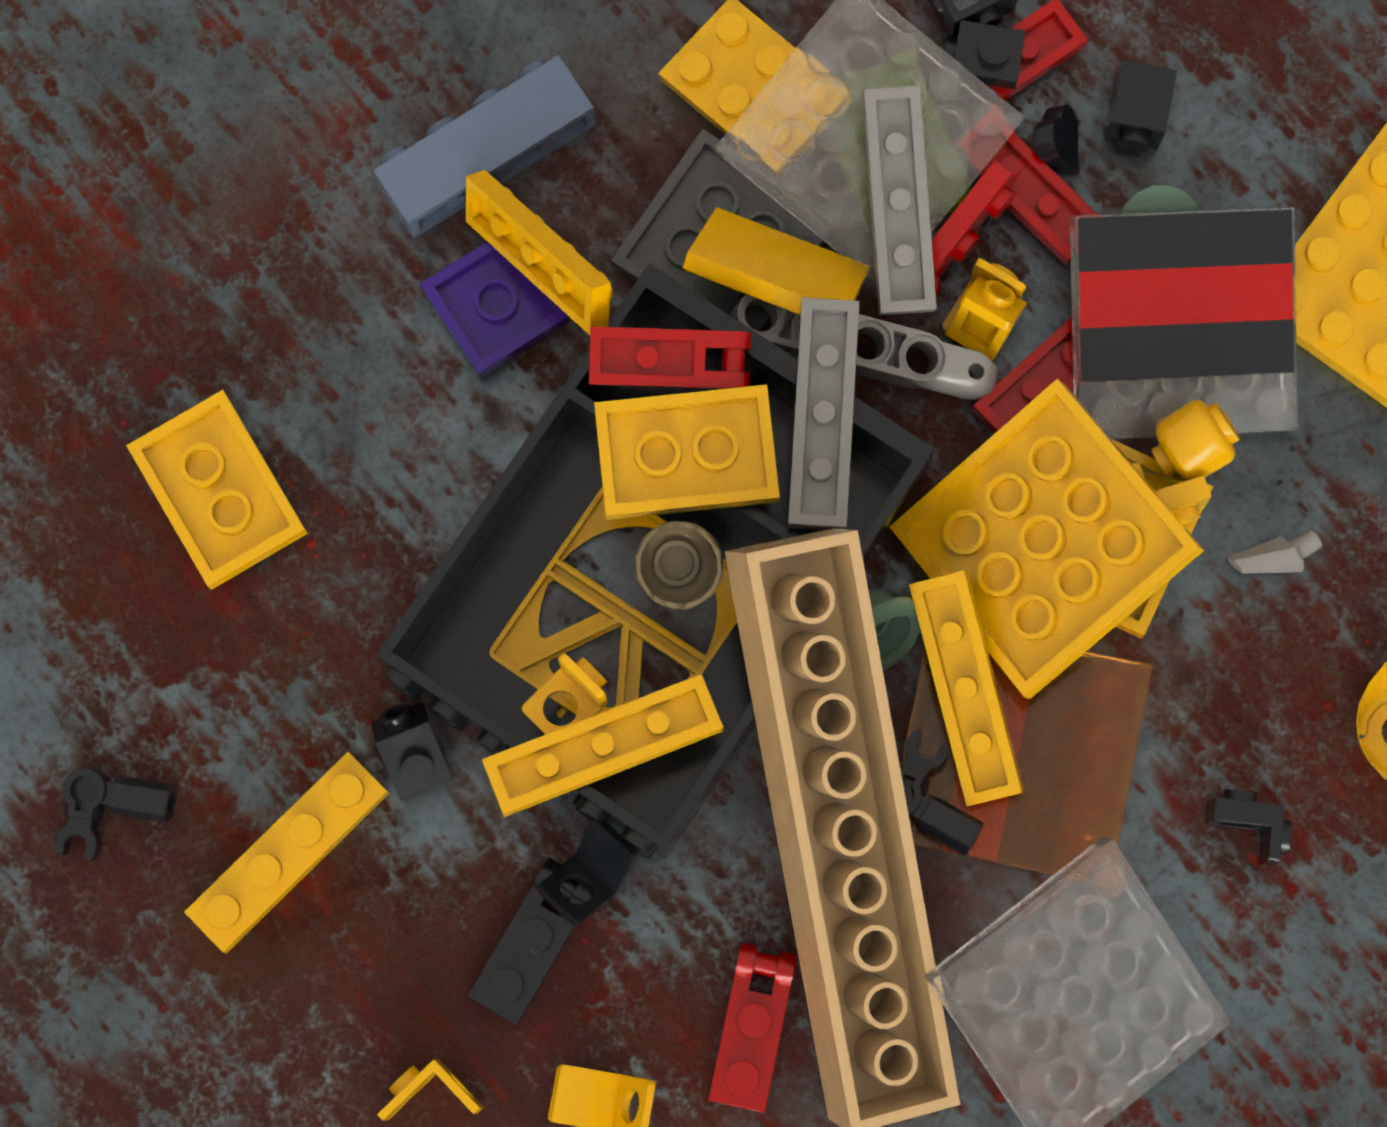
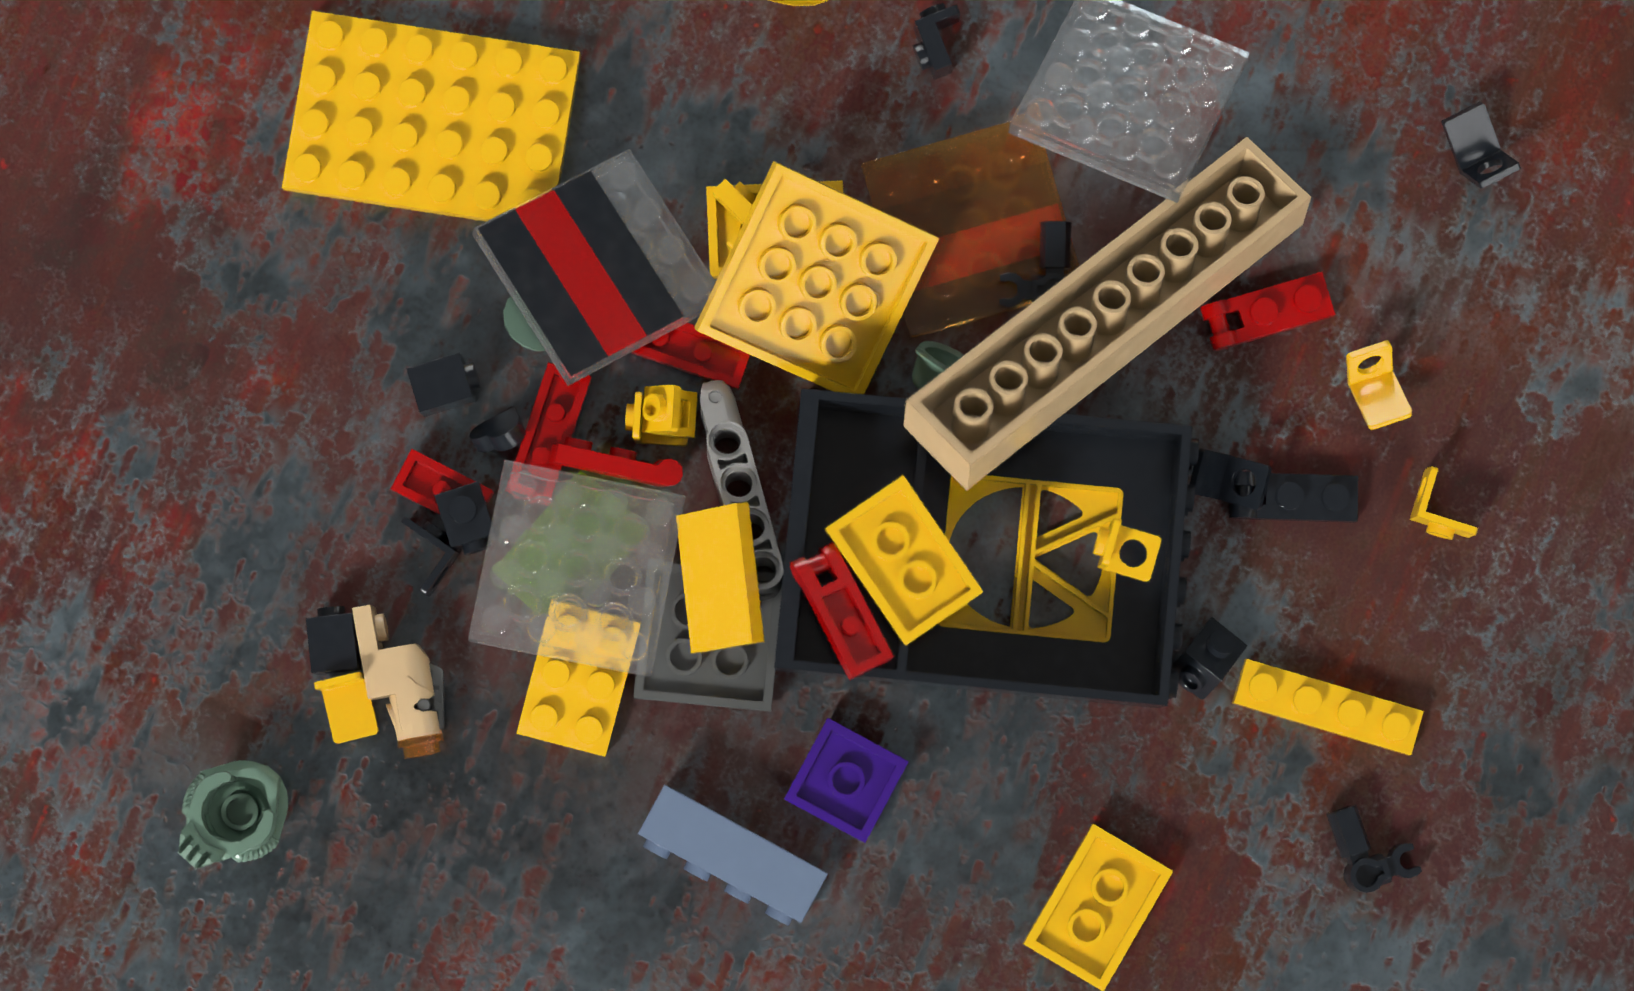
camera: 120 degrees left, 5 degrees up
yellow plate [466,170,613,335] -> none
yellow plate [482,674,724,817] -> none
dark tan hair [635,521,724,610] -> none
light grey plate [788,297,860,530] -> none
light grey plate [862,86,937,316] -> none
yellow plate [909,570,1024,807] -> none
yellow head [1151,400,1240,481] -> none
light grey bar [1228,529,1322,574] -> none

